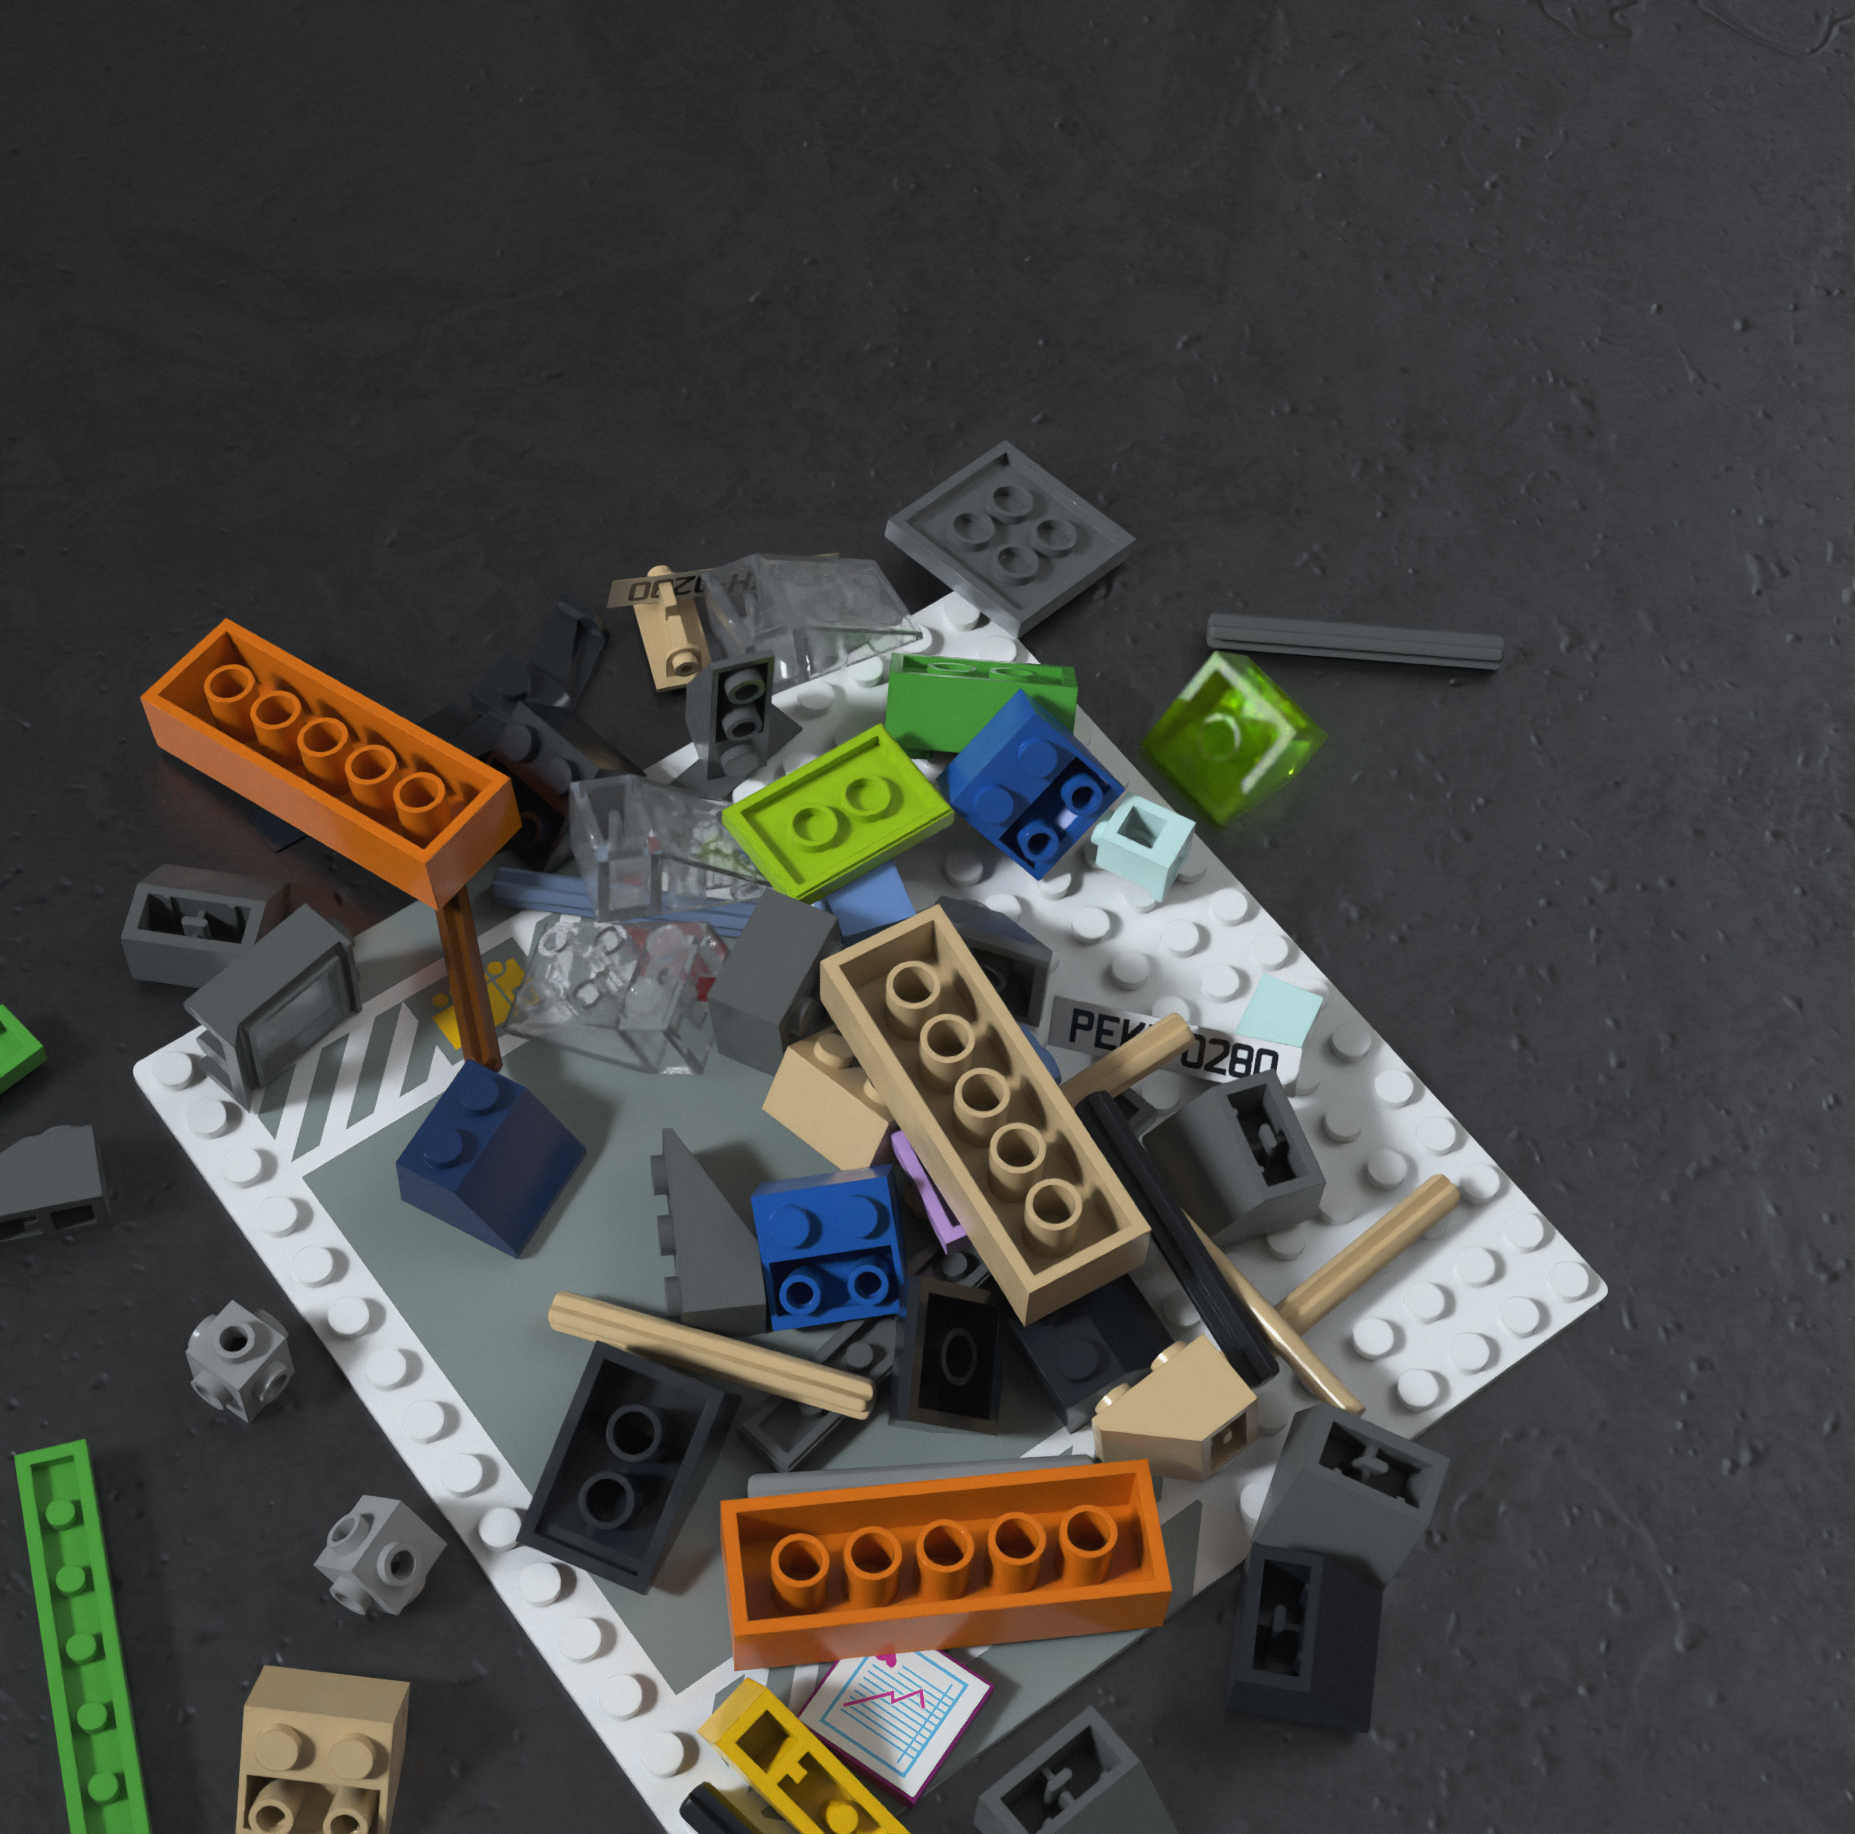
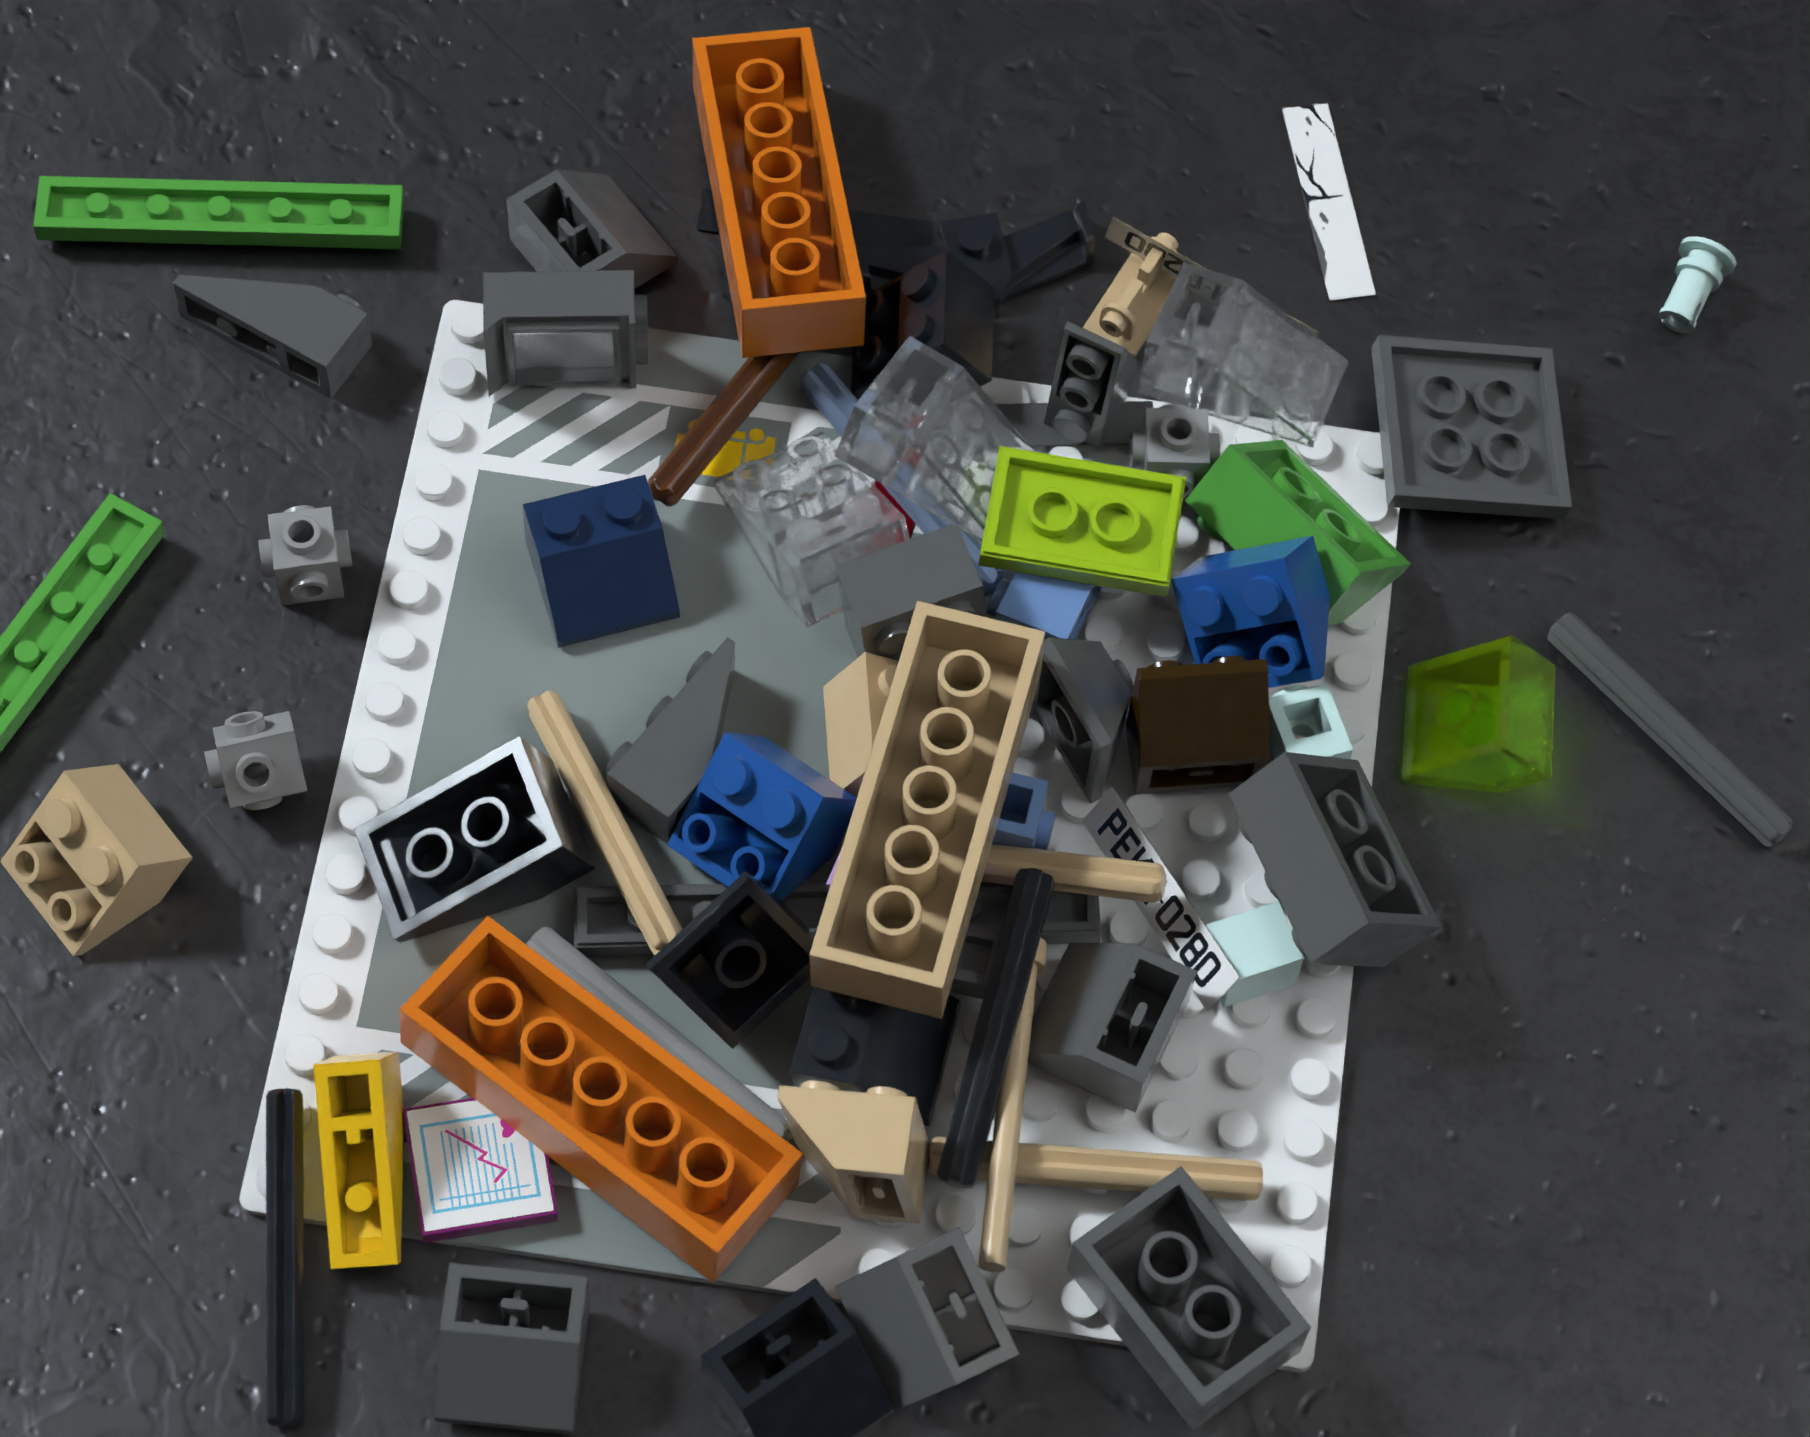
camera: 45 degrees right, 5 degrees up
none -> dark grey brick [1066,1166,1311,1430]
none -> dark brown slope [1125,656,1269,795]
none -> light grey brick [1129,404,1220,500]
none -> dark grey brick [1228,752,1441,967]
none -> white sticker [1282,103,1376,301]
none -> light aqua pin [1658,236,1737,333]

